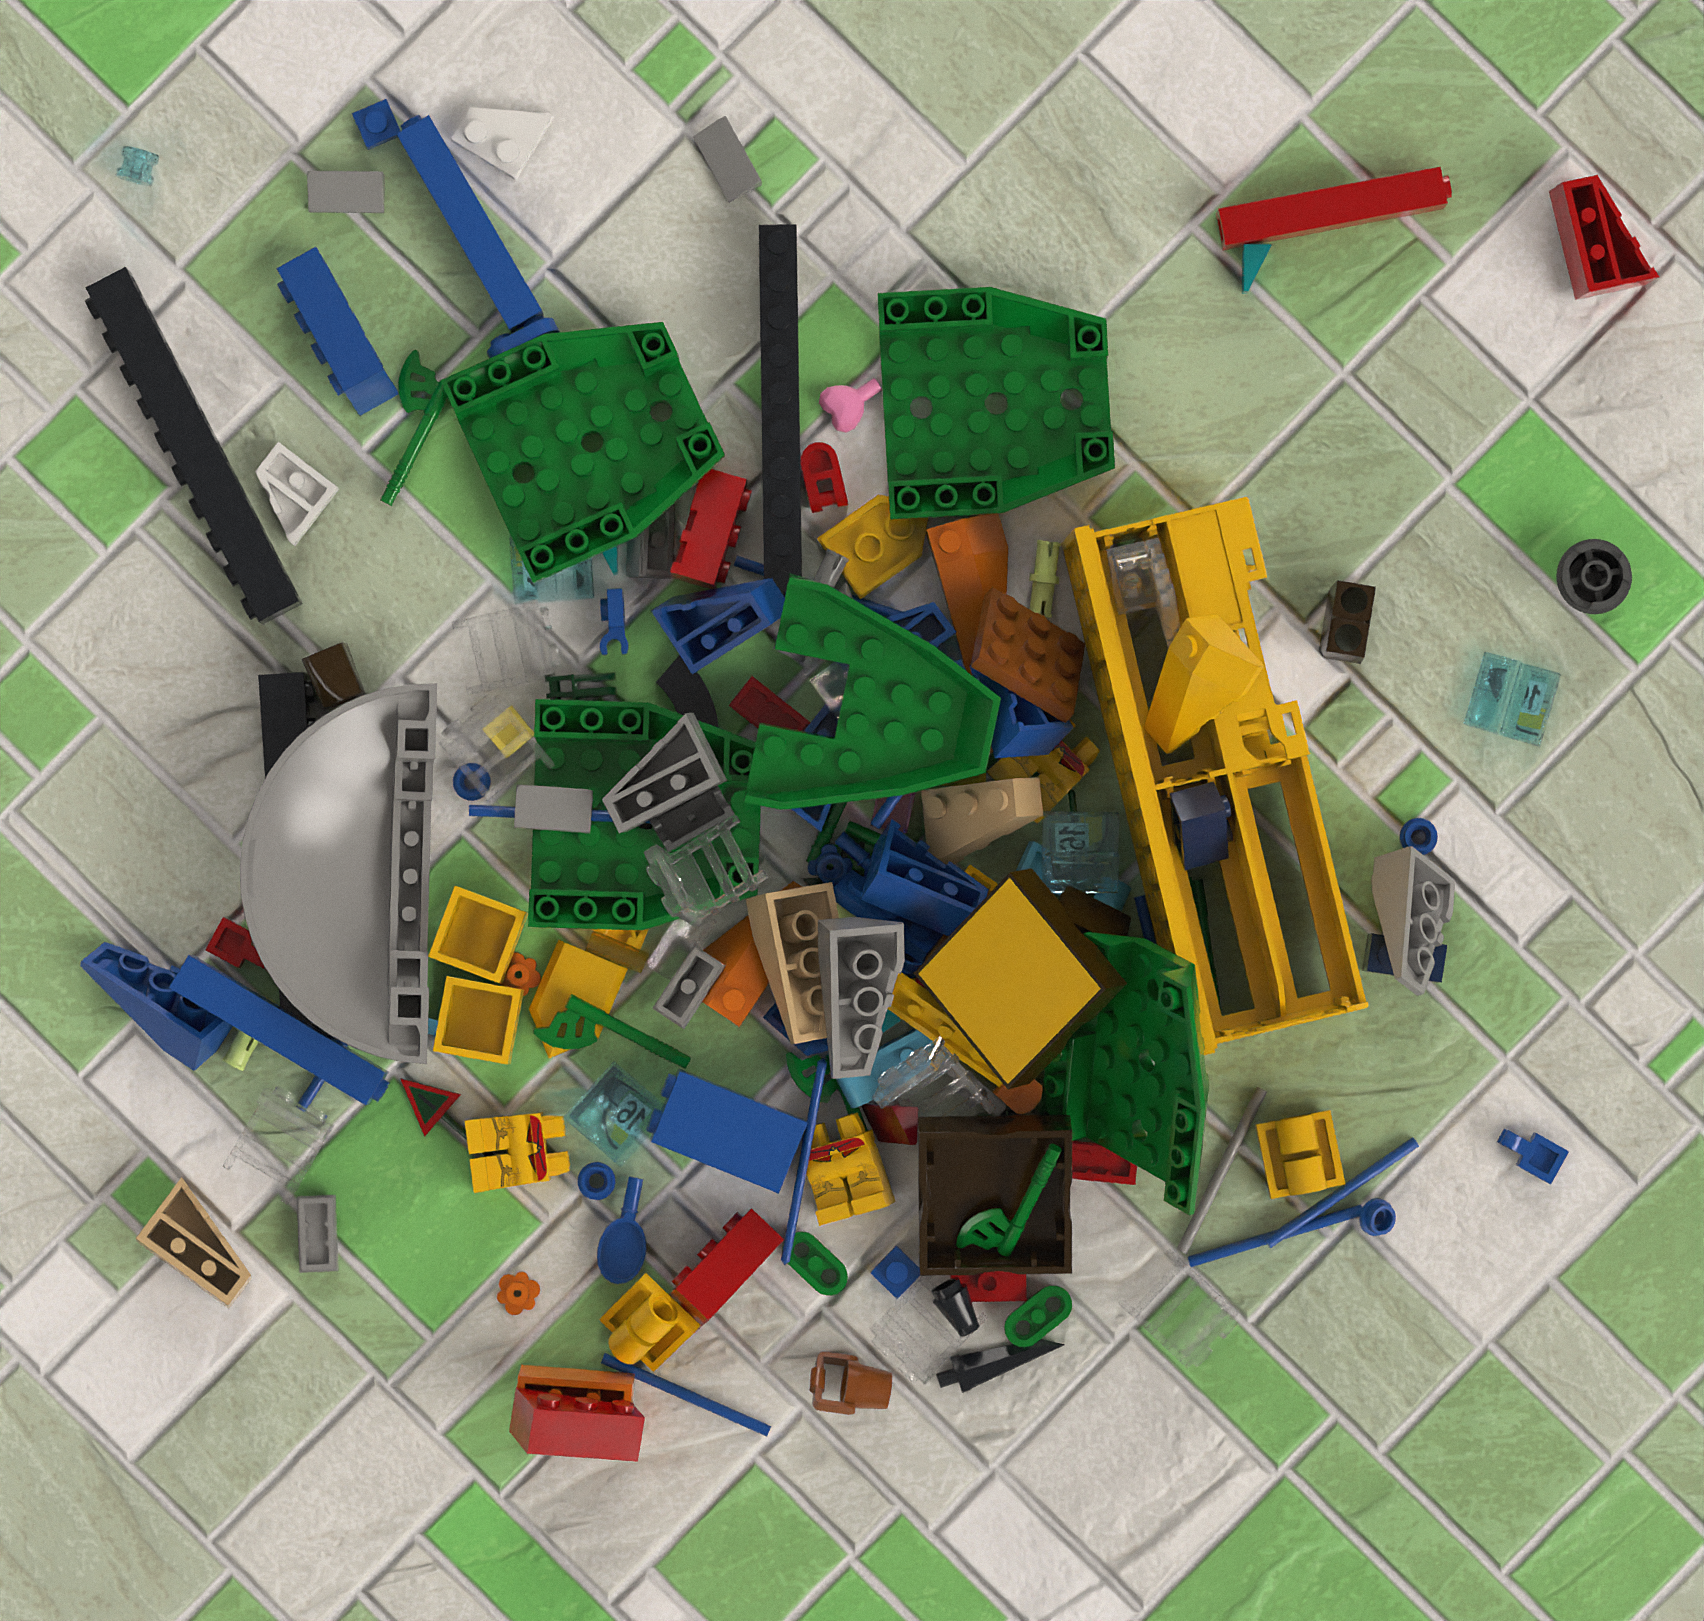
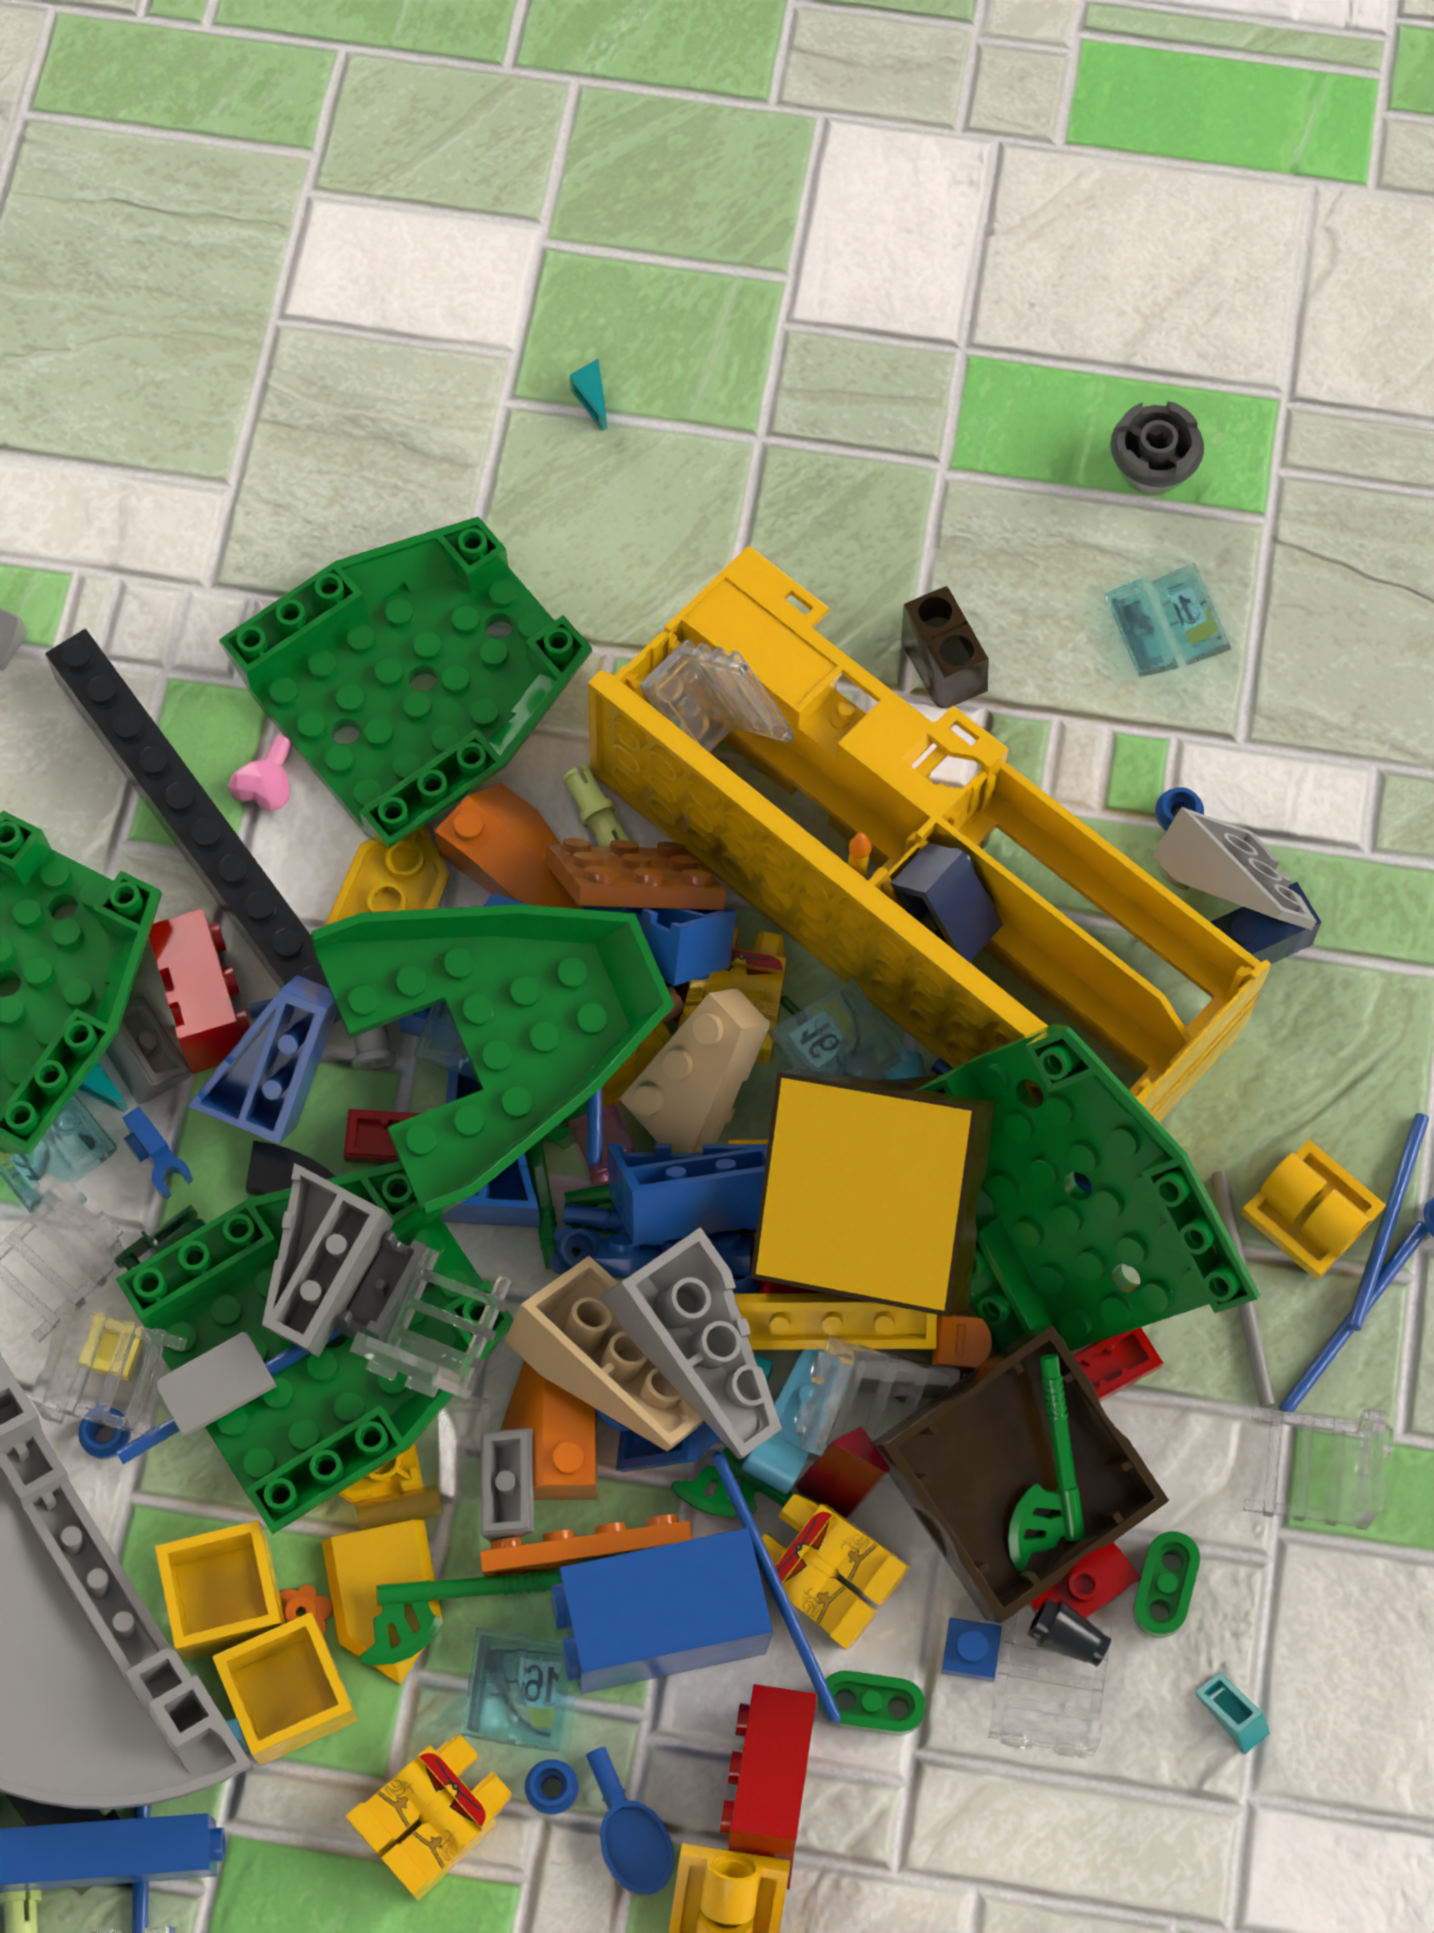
camera: 30 degrees left, 20 degrees down
piece [400,1078,494,1156] -> none
red plate [801,442,848,513] -> none
dark orange piece [809,1352,892,1415] -> none
black bar [936,1339,1065,1393] -> none
yellow wedge [1144,614,1264,754] -> none
red brick [1216,166,1452,251] -> none
red wedge [1549,175,1659,300] -> none
none -> orange plate [480,1515,692,1577]
none -> orange piece [848,832,872,879]
none -> teal piece [1195,1672,1270,1754]

